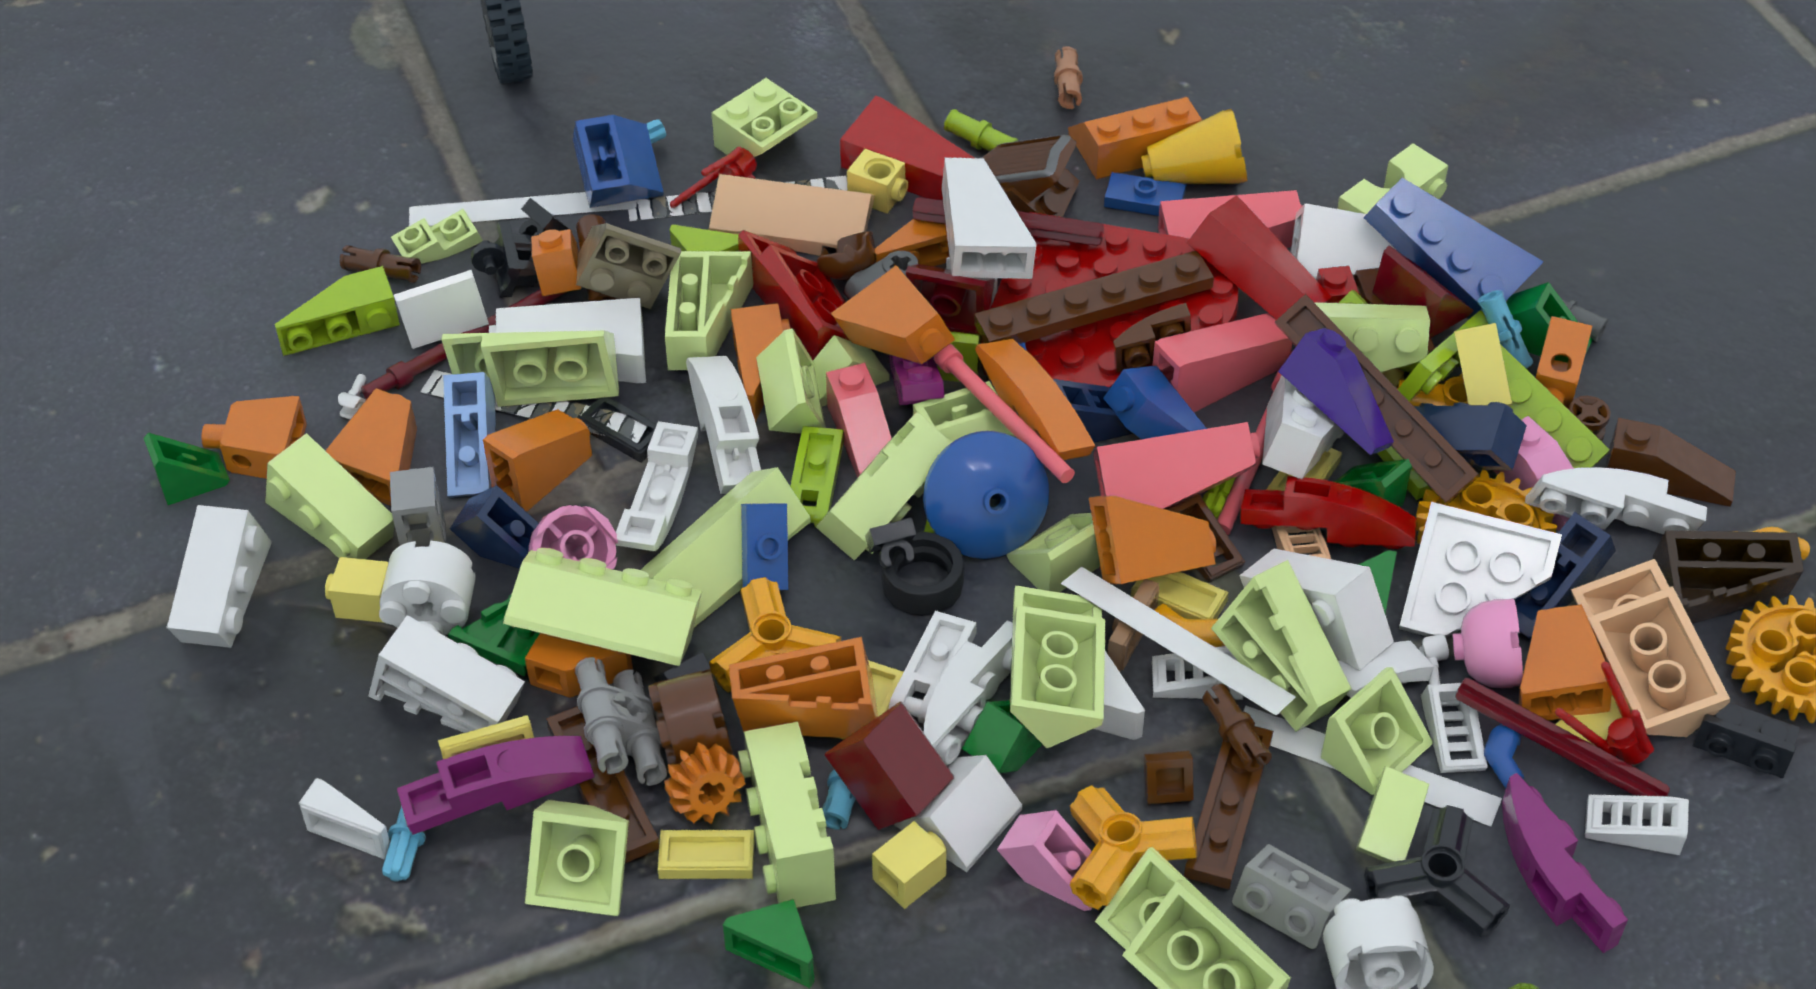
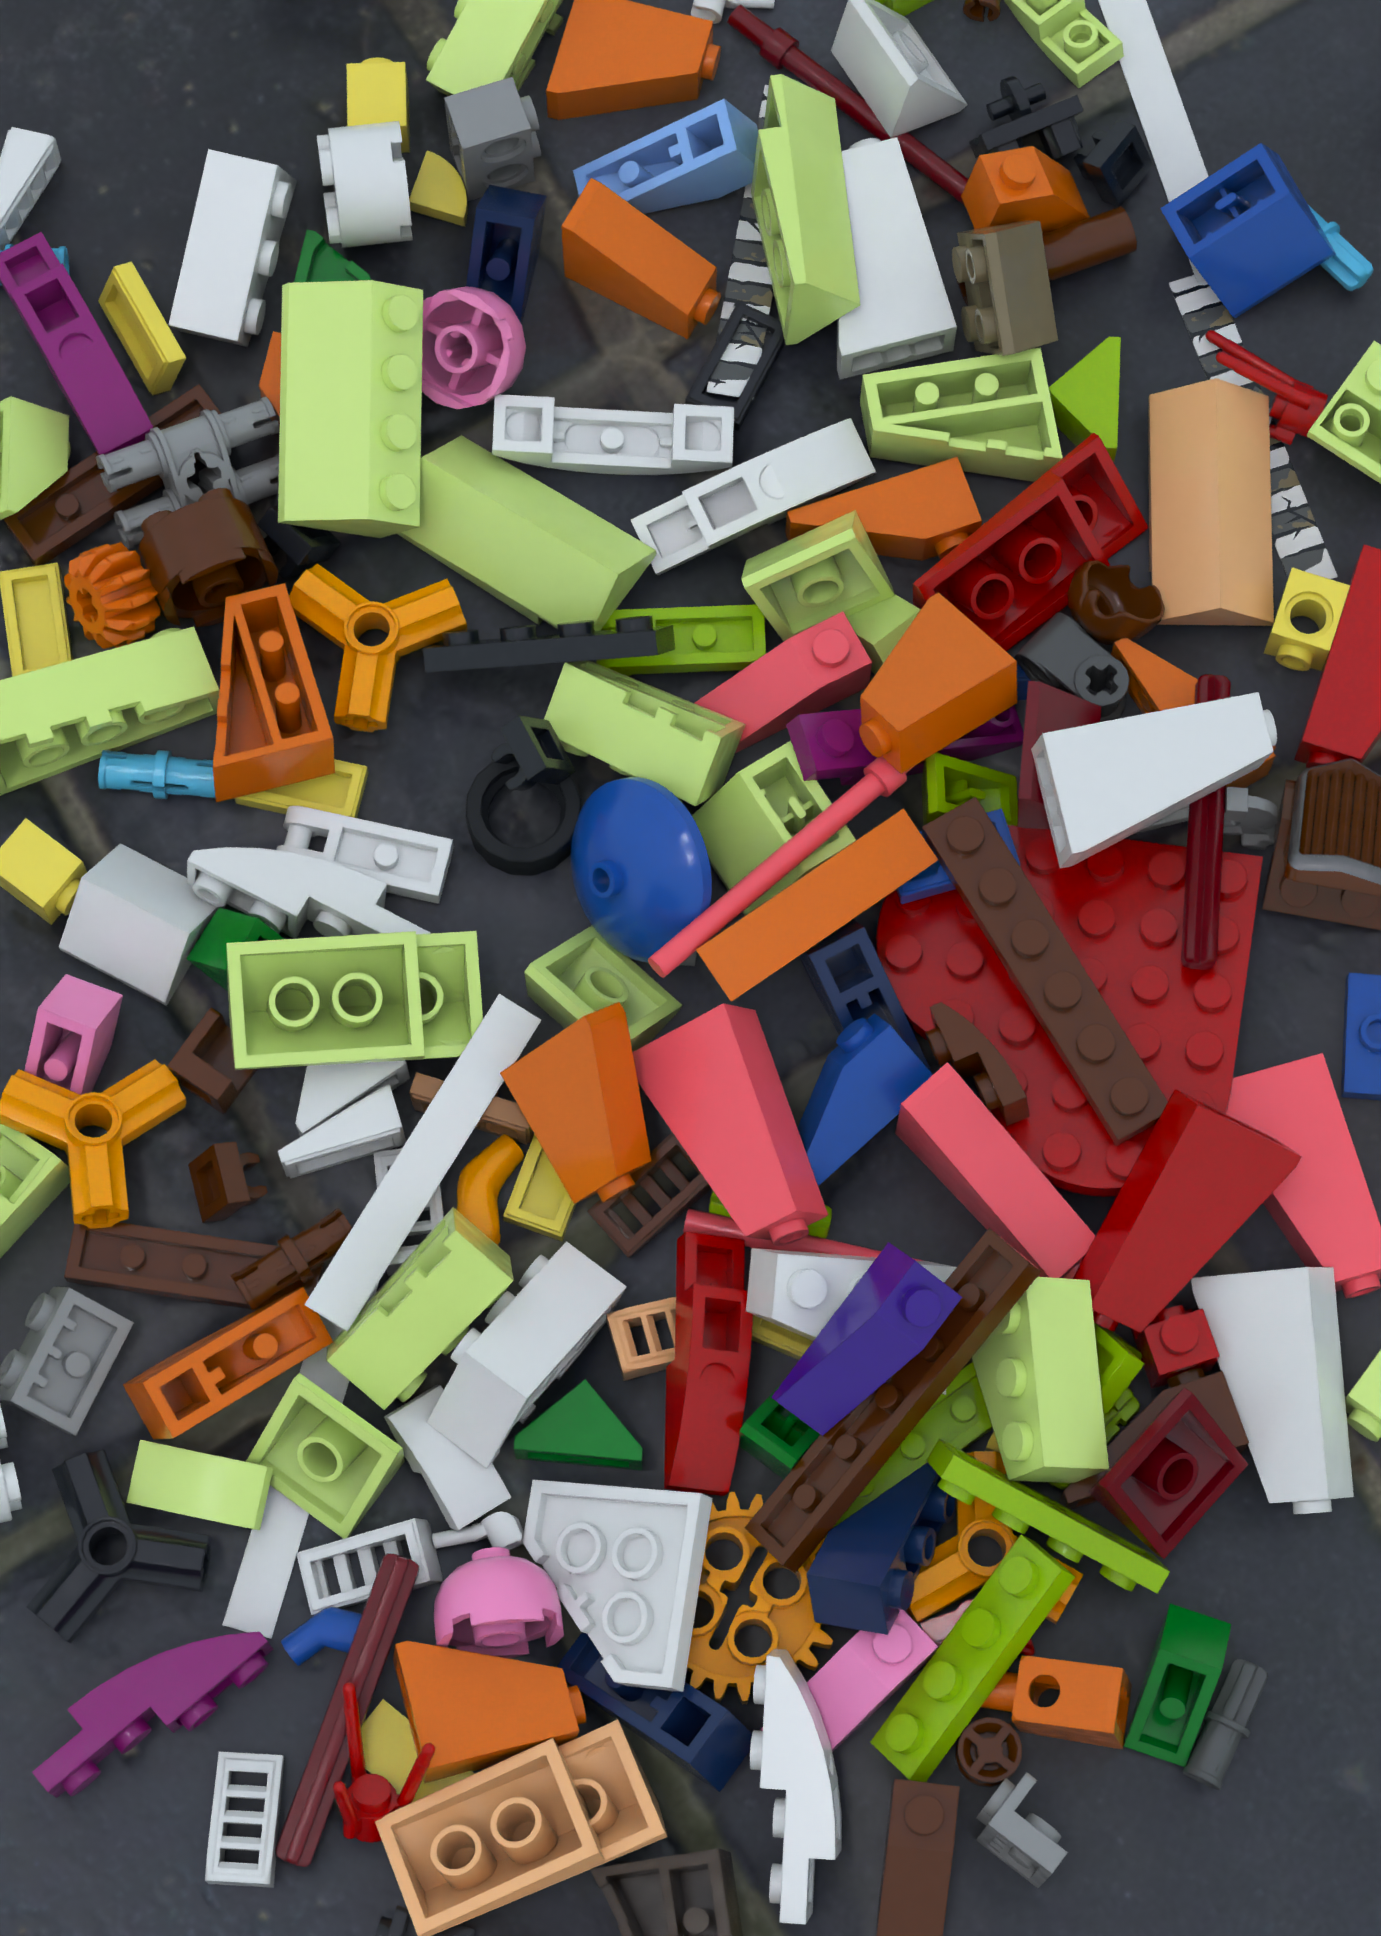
camera: 80 degrees right, 25 degrees up
blue plate [741,503,788,590] -> none
dark red slope [824,701,954,830] -> none
wedge [1363,178,1544,319] -> none
light yellow tile [1454,323,1513,406] -> none
medium azure pin [1477,290,1533,368] -> none
none -> orange slope [123,1287,333,1440]
none -> reddish brown panel [167,1007,257,1115]
none -> white slope [278,1084,406,1179]
none -> black plate [423,616,675,673]
none -> light grey bracket [976,1772,1068,1888]

